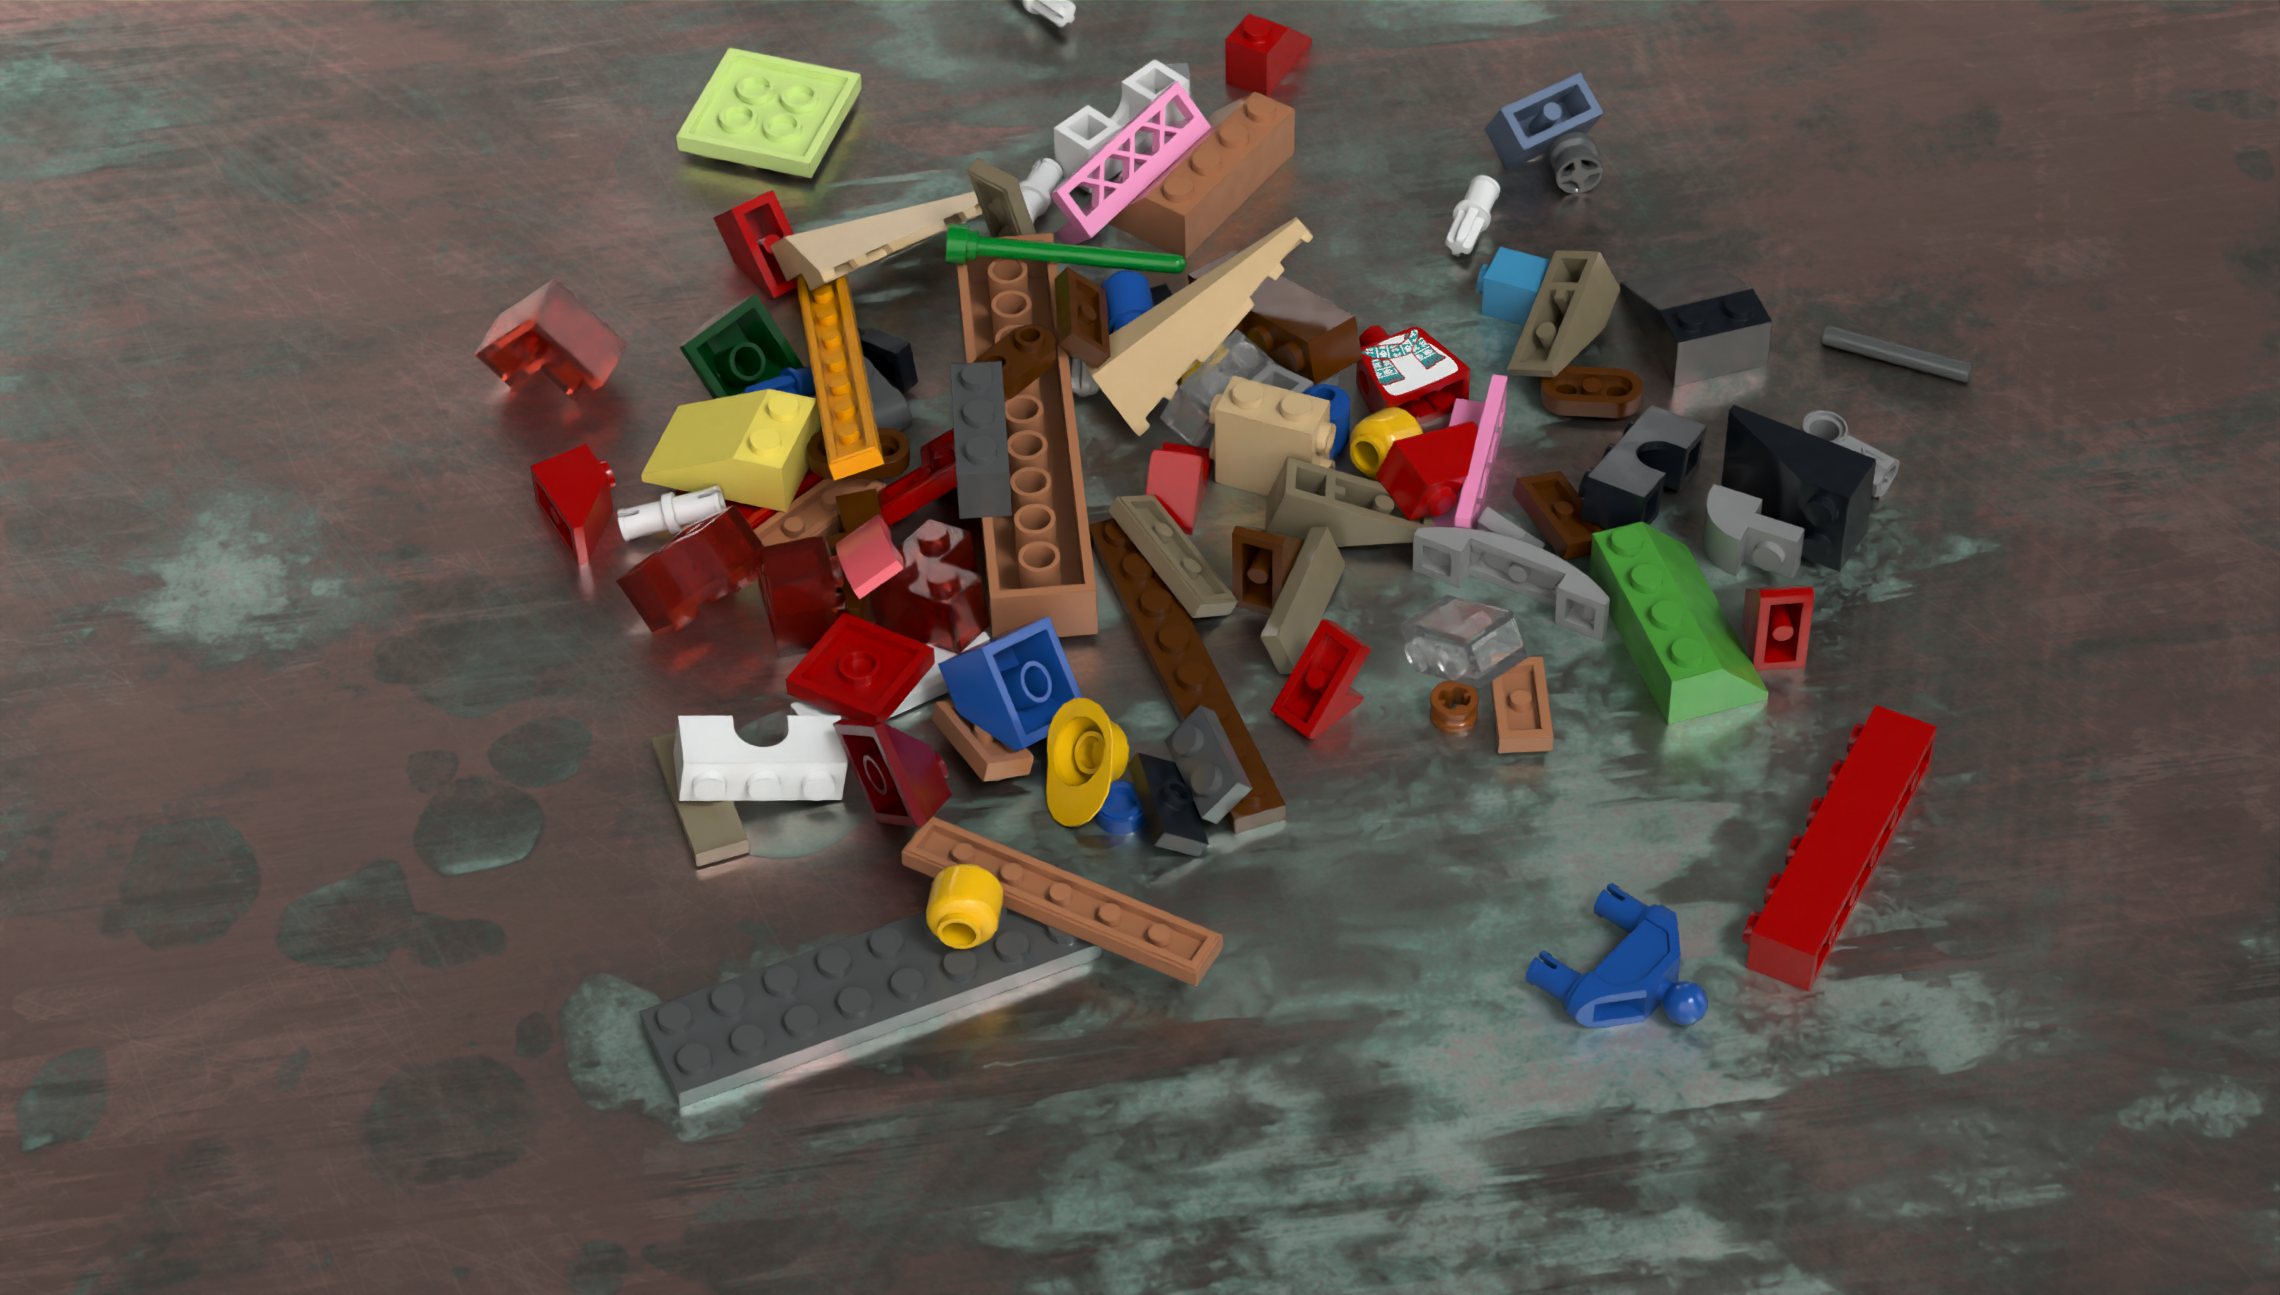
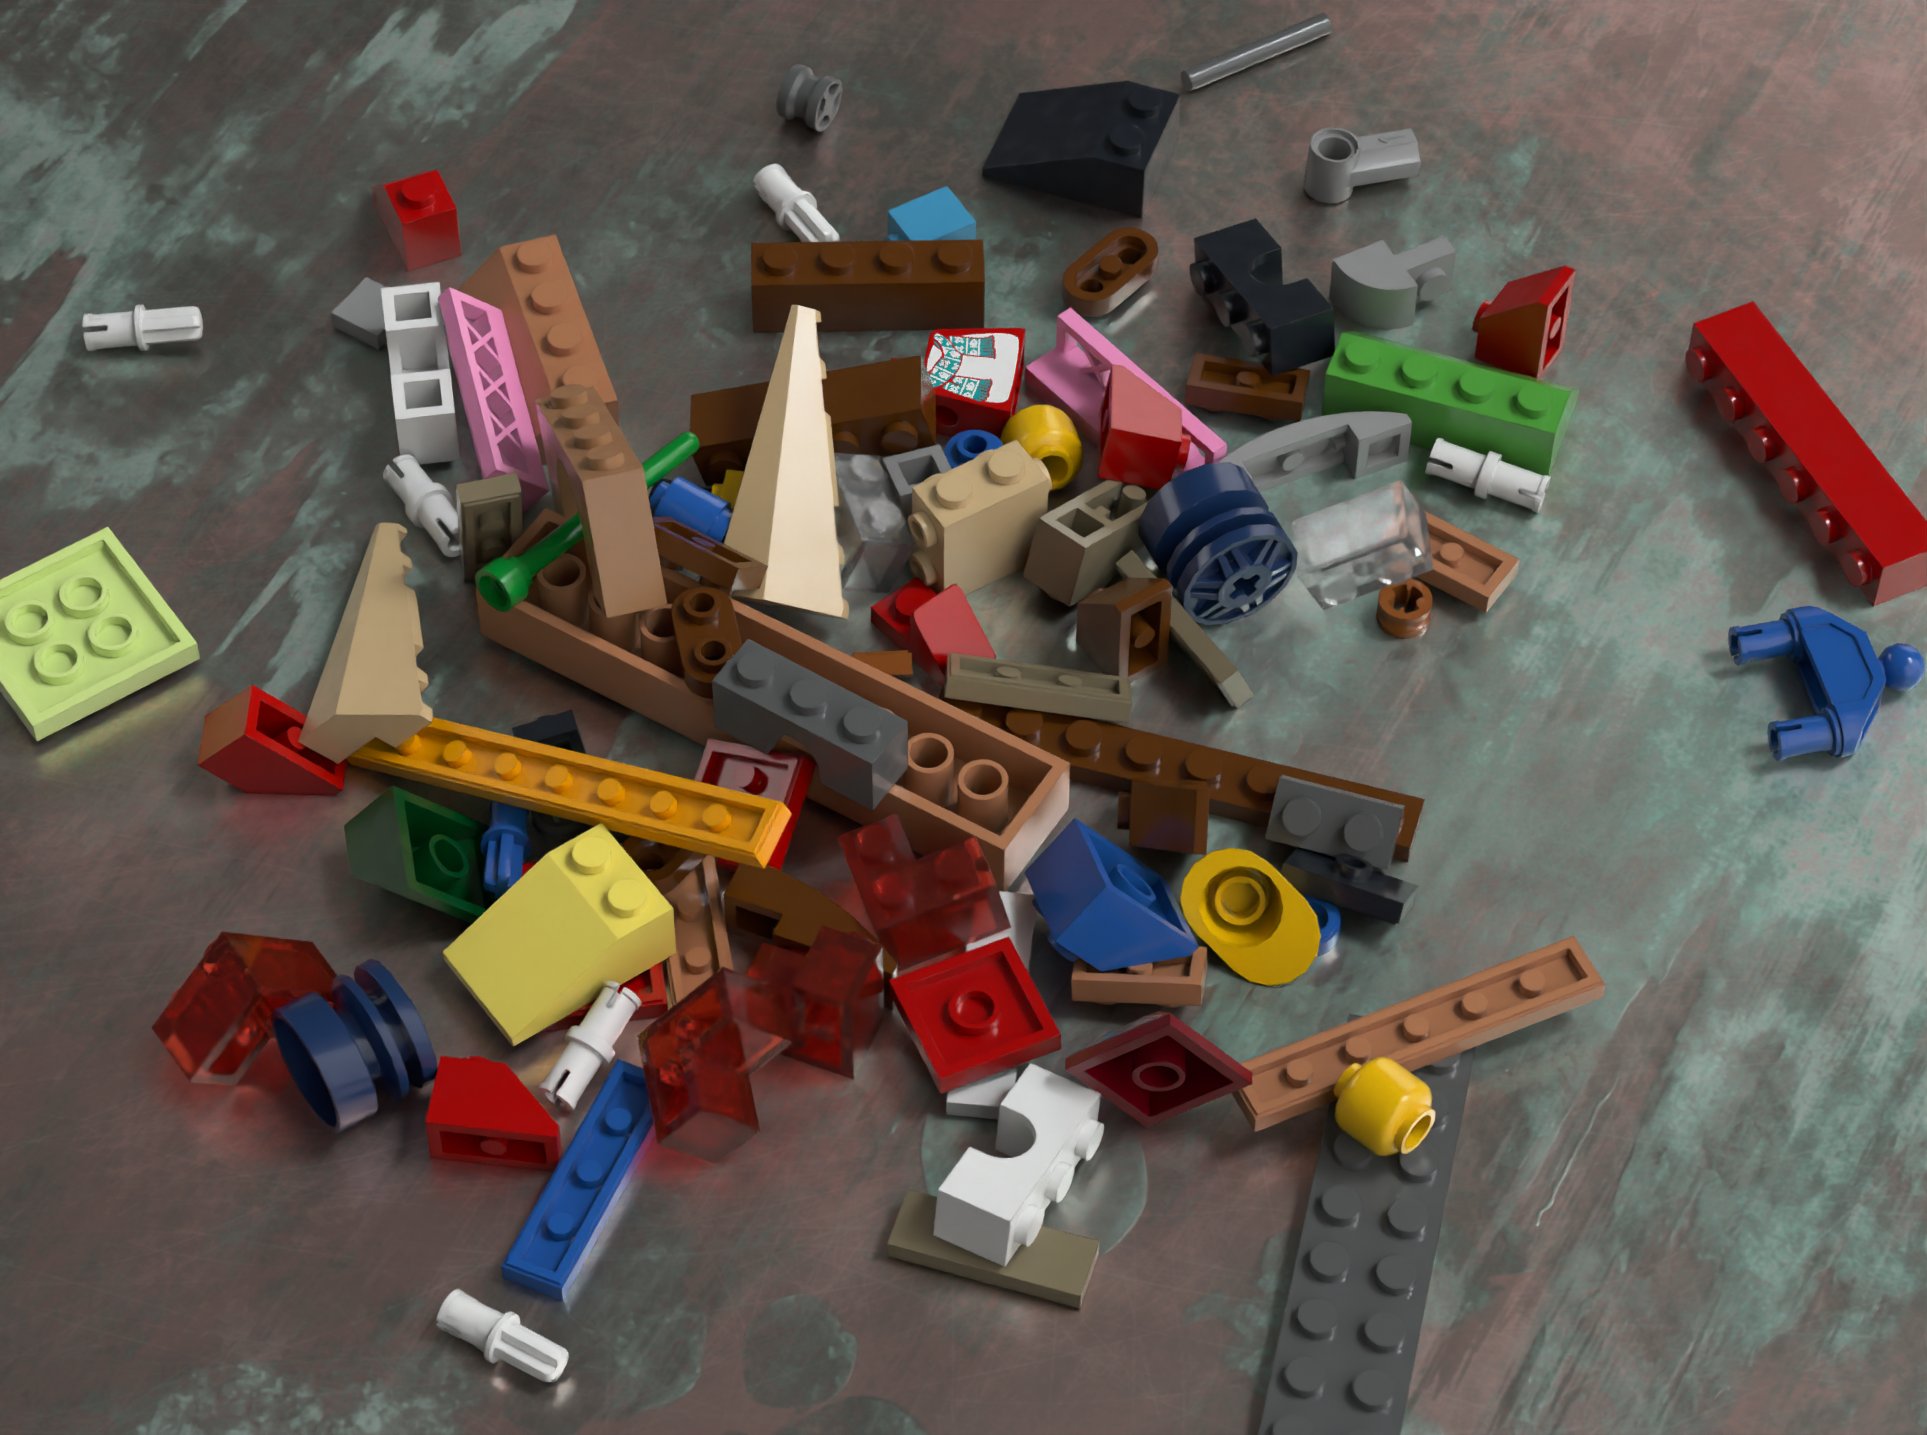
camera: 55 degrees left, 5 degrees up
coral slope [836,514,903,599] -> none
red slope [1270,619,1372,739] -> none
light grey tile [1477,506,1546,549] -> none
sand blue brick [1484,72,1604,171] -> none
dark tan slope [1507,250,1621,377] -> none
black slope [1721,404,1877,572] -> none
none -> dark blue wheel [270,959,438,1134]
none -> white axle [436,1289,569,1382]
none -> blue tile [501,1059,678,1301]
none -> medium nougat arch [535,384,667,619]
none -> reddish brown brick [751,239,985,333]
none -> dark orange tile [852,650,913,680]
none -> reddish brown slope [1117,777,1210,855]
none -> dark blue wheel [1138,462,1298,625]
none -> white pin [1425,437,1551,513]

